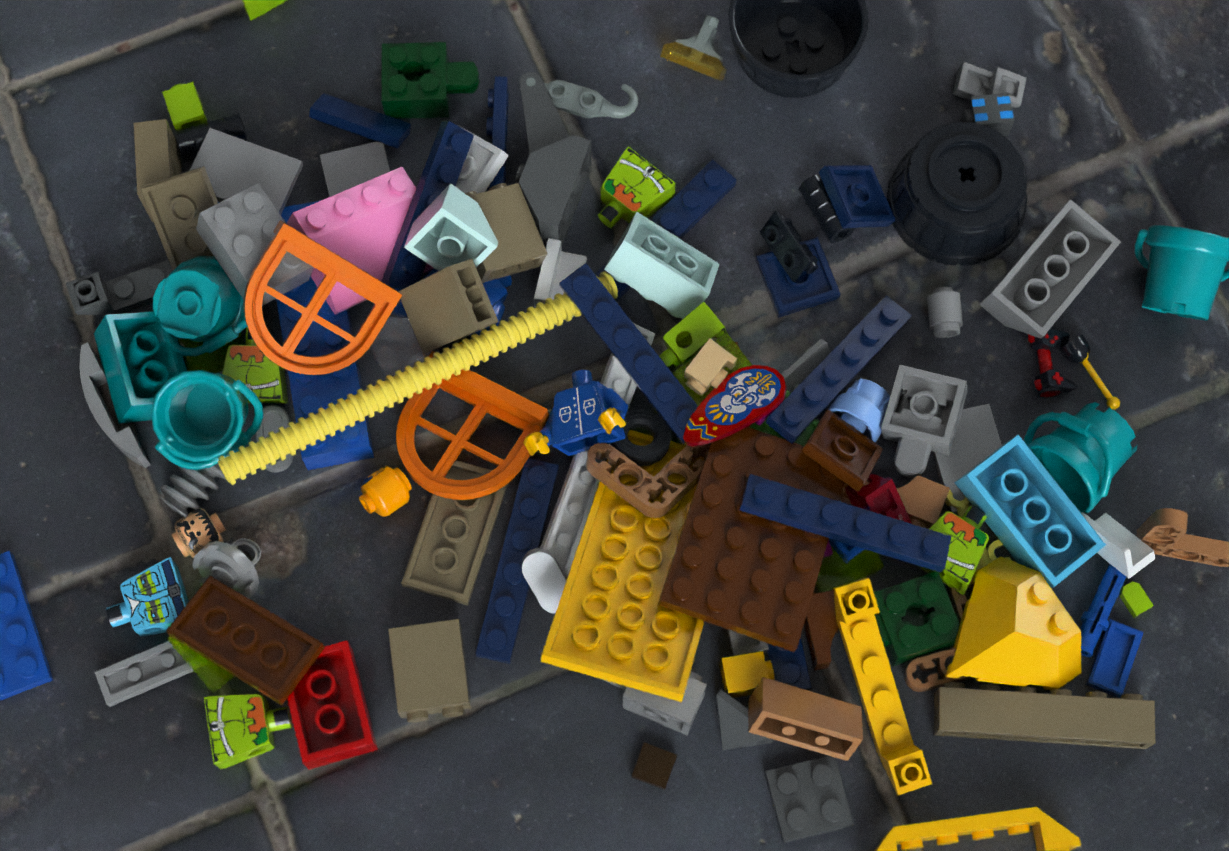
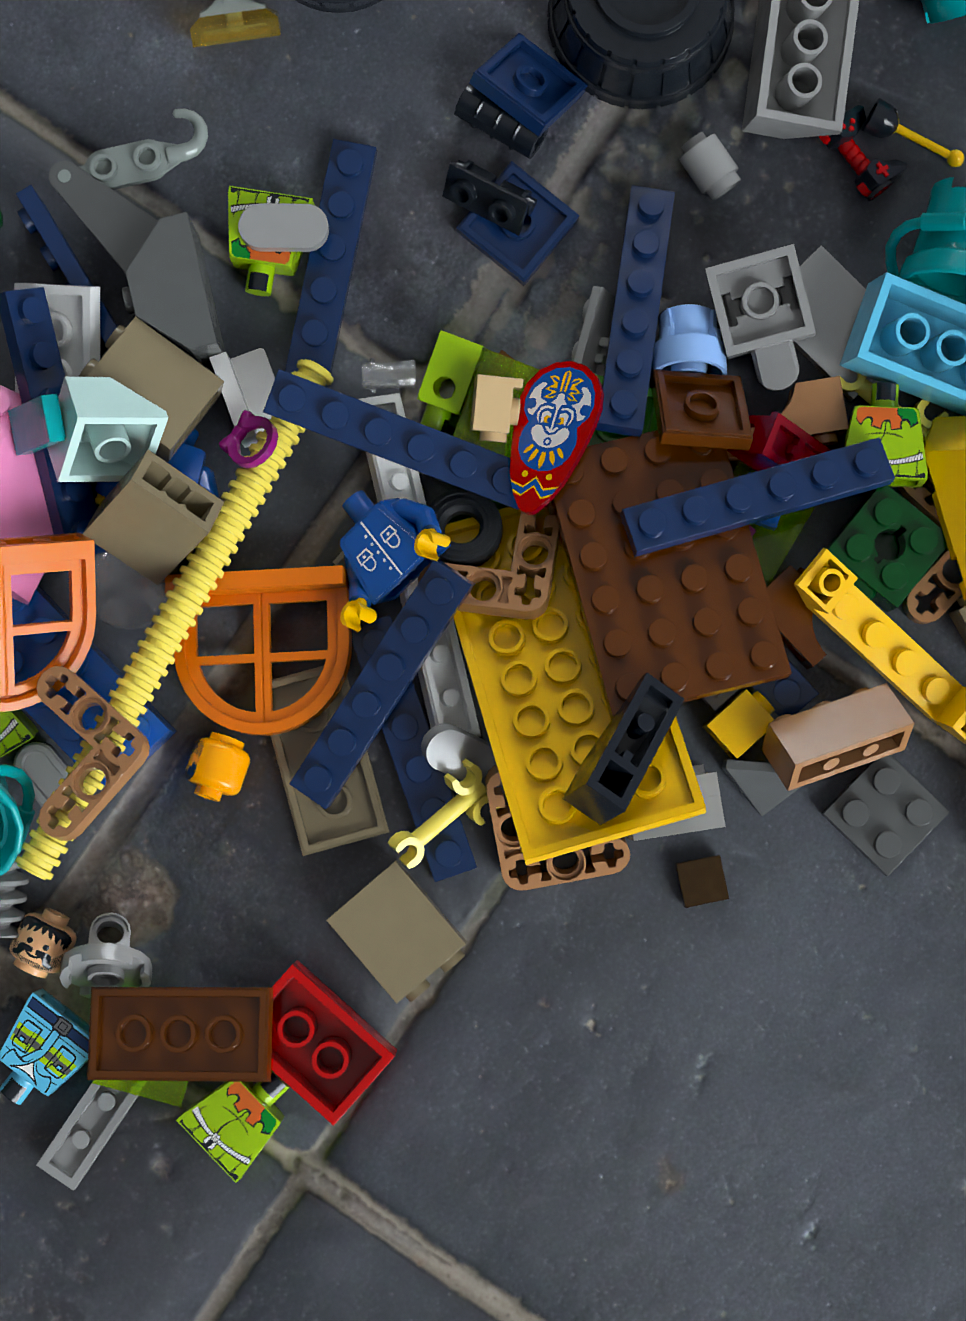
camera: 30 degrees left, 15 degrees up
light aqua slope [604,212,720,319] -> none
none -> tile [8,394,66,456]
none -> medium nougat beam [37,666,150,841]
none -> magenta piece [219,410,278,469]
none -> light grey tile [238,203,329,252]
none -> dark blue plate [289,560,475,809]
none -> clear pin [361,358,416,393]
none -> light yellow bar [388,758,501,869]
none -> medium nougat beam [485,765,630,890]
none -> black slope [563,673,684,825]

